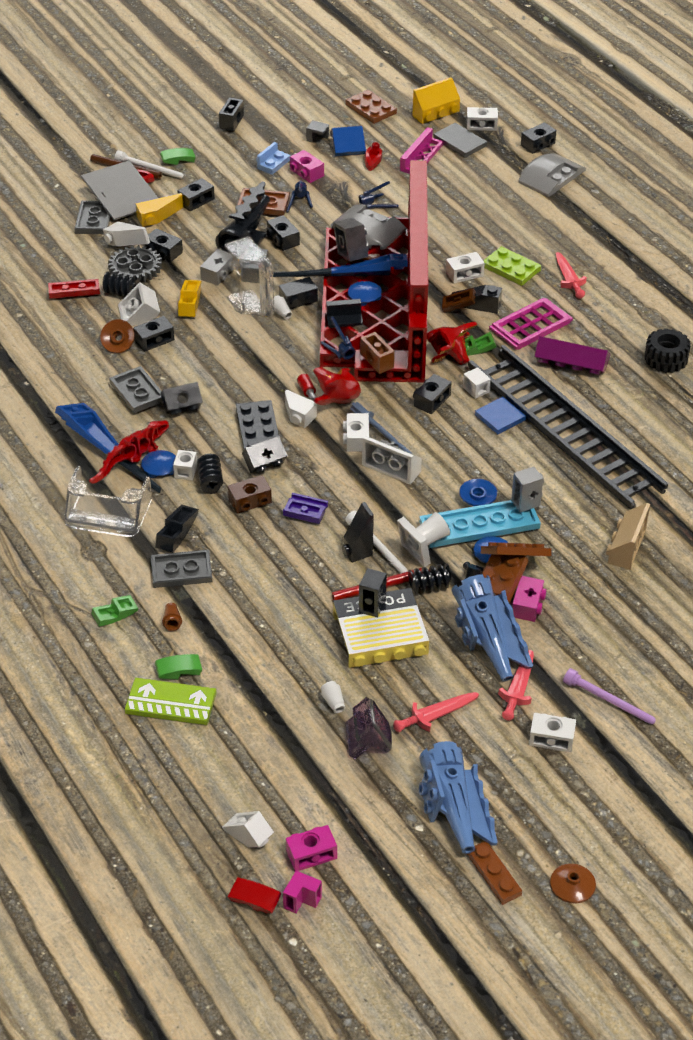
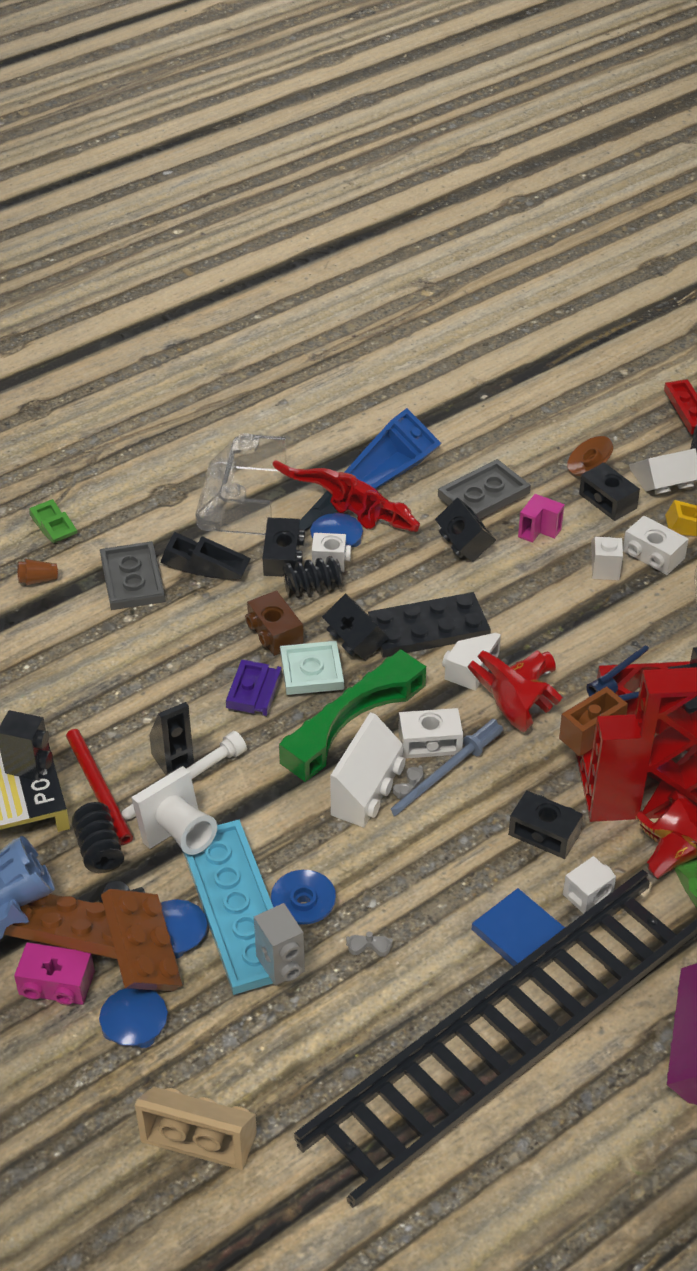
camera: 85 degrees right, 0 degrees up
none -> blue dish [99,988,168,1048]
none -> black brick [262,517,305,577]
none -> green arch [279,649,427,783]
none -> light aqua plate [280,641,344,695]
none -> light grey piece [346,931,393,957]
none -> dark pink piece [518,494,565,543]
none -> white slope [591,537,623,580]
none -> white brick [623,516,689,575]

